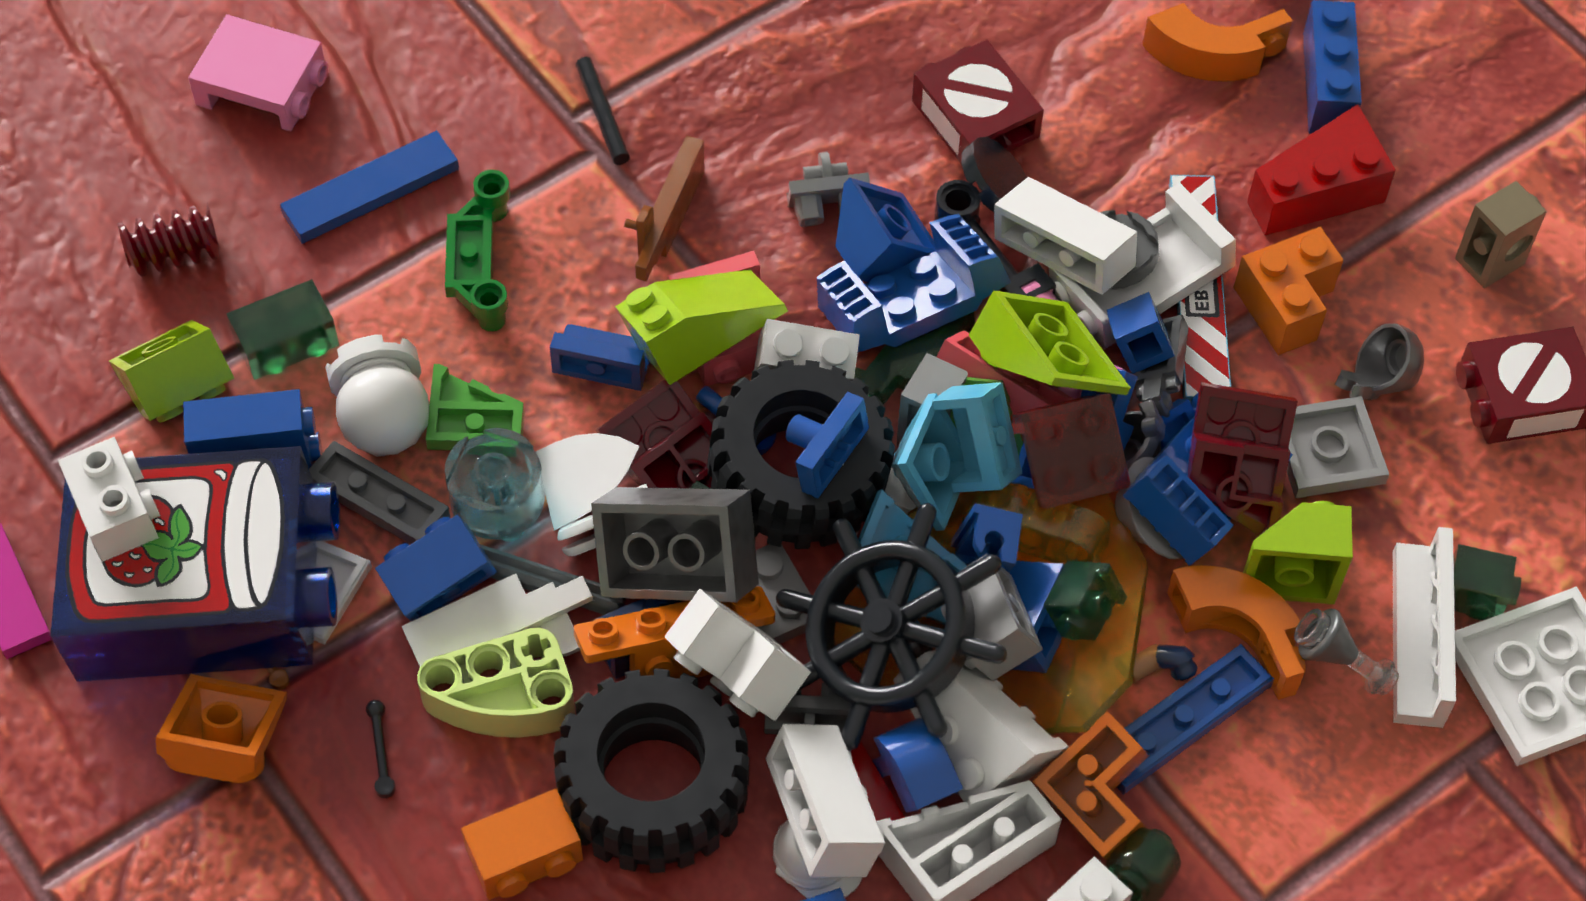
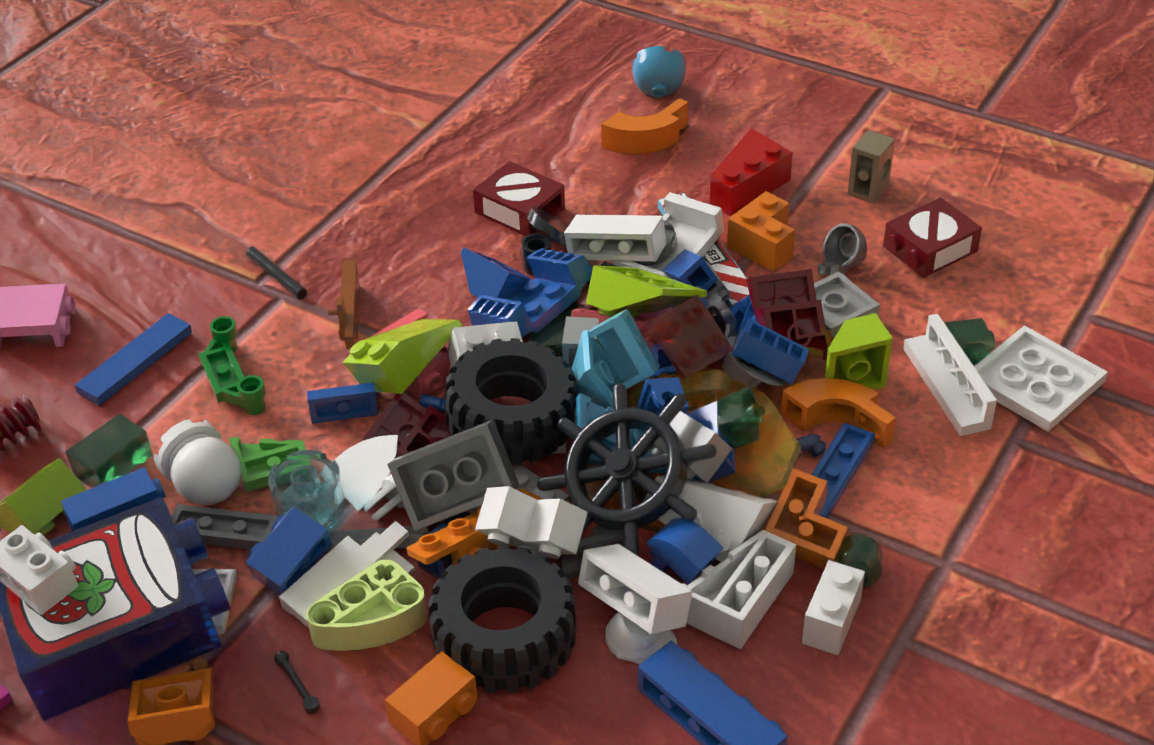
camera: 20 degrees left, 15 degrees down
blue tile [786,391,869,498] -> none
light grey hips [787,152,870,227] -> none
piece [1294,609,1399,695] -> none
blue brick [1303,0,1362,133] -> none

